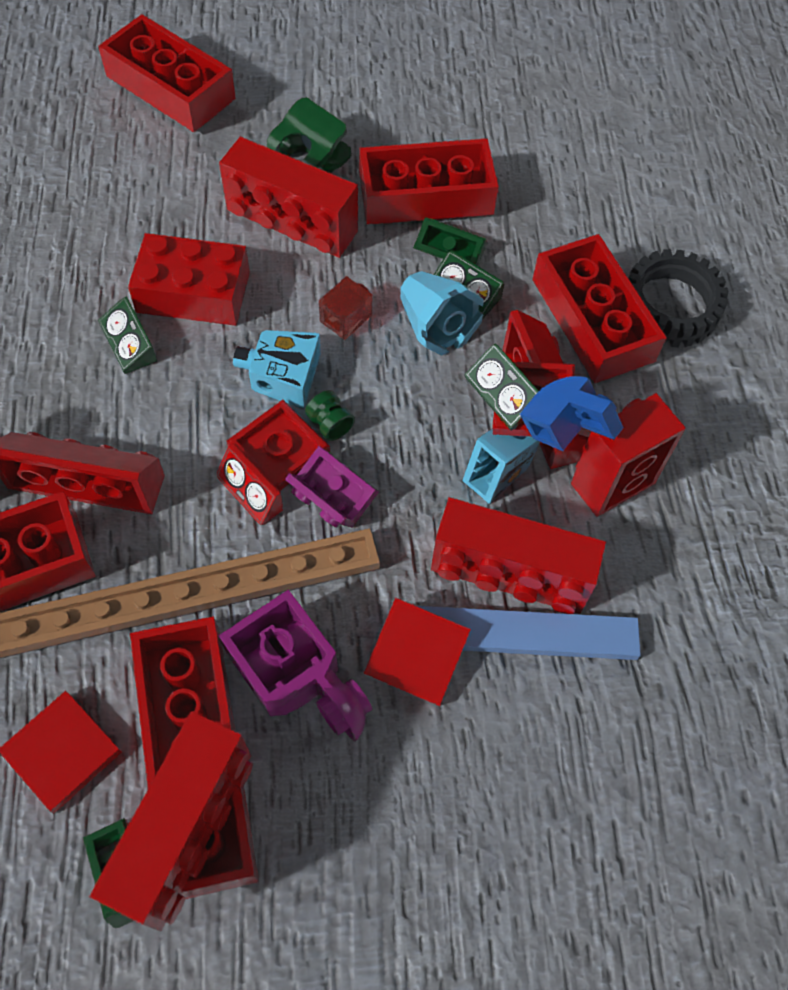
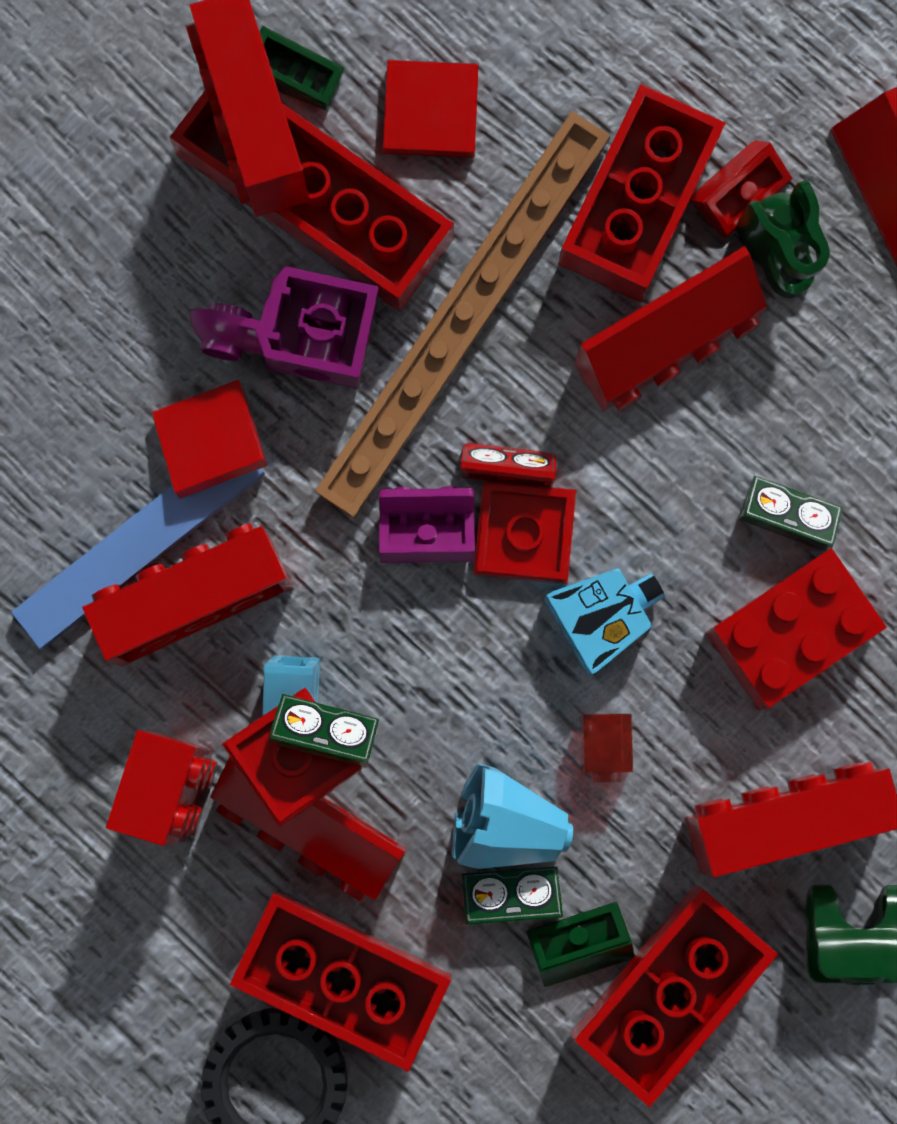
camera: 140 degrees right, 20 degrees up
dark green wheel [305,390,355,441] -> none
blue brick [520,376,624,451] -> none

